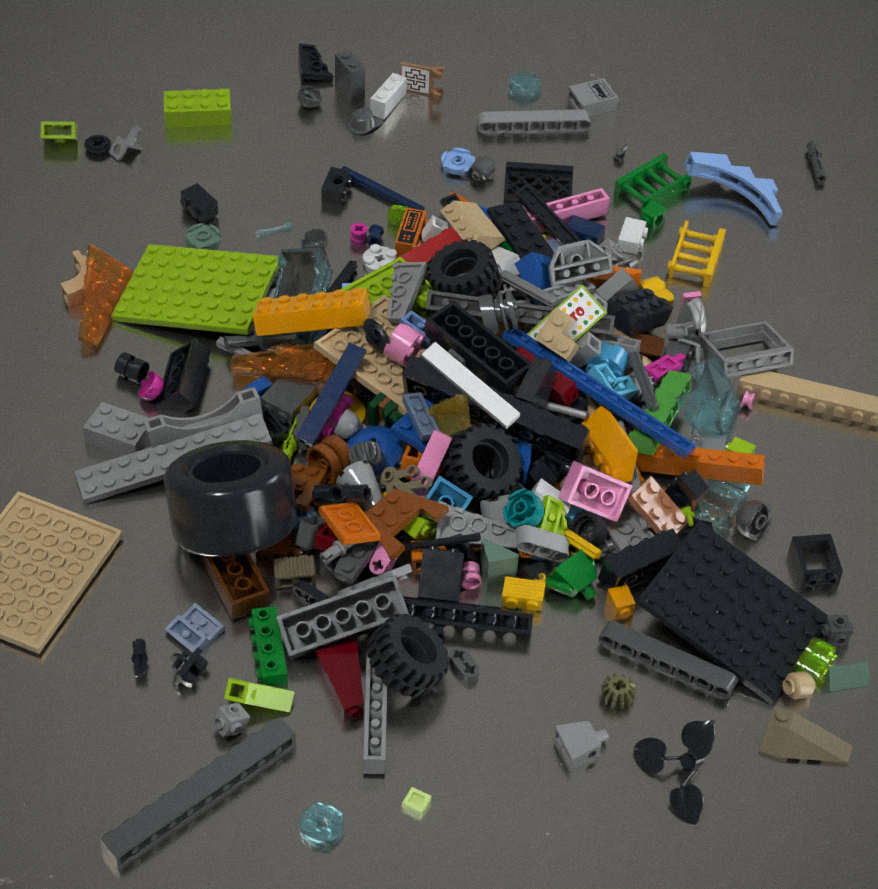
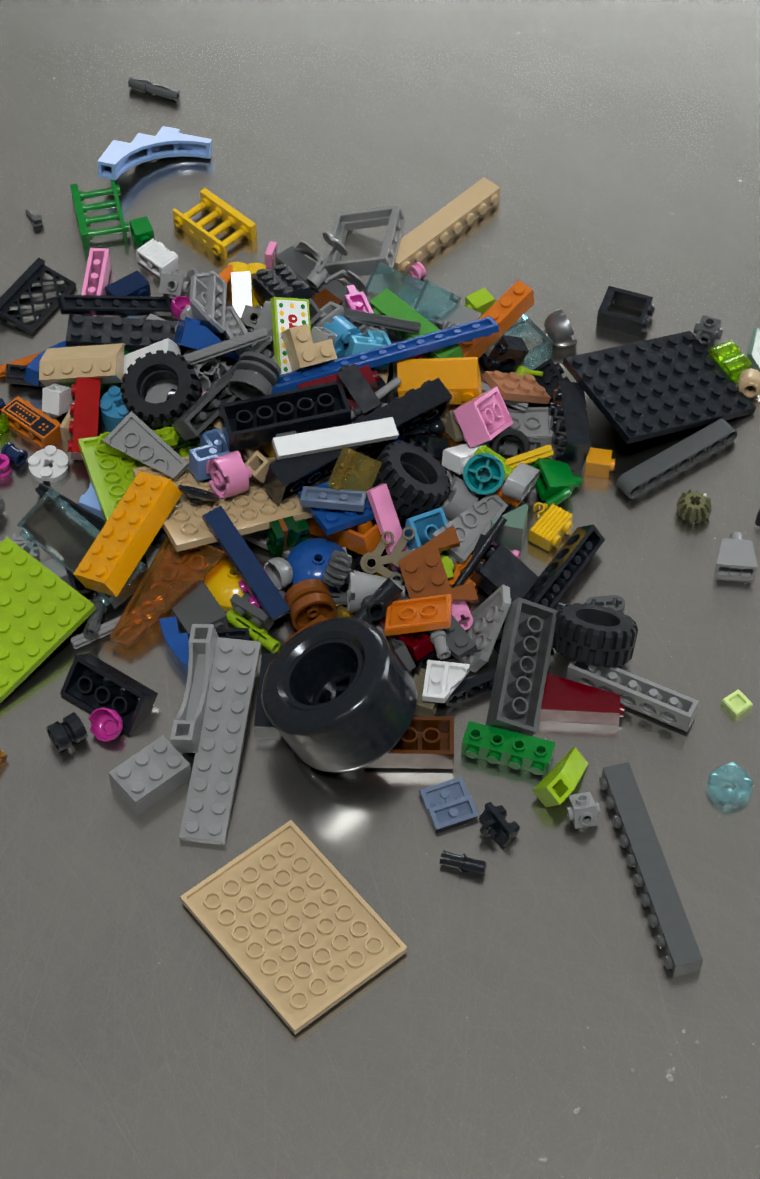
camera: 60 degrees left, 5 degrees up
none -> white wing [422,660,470,703]

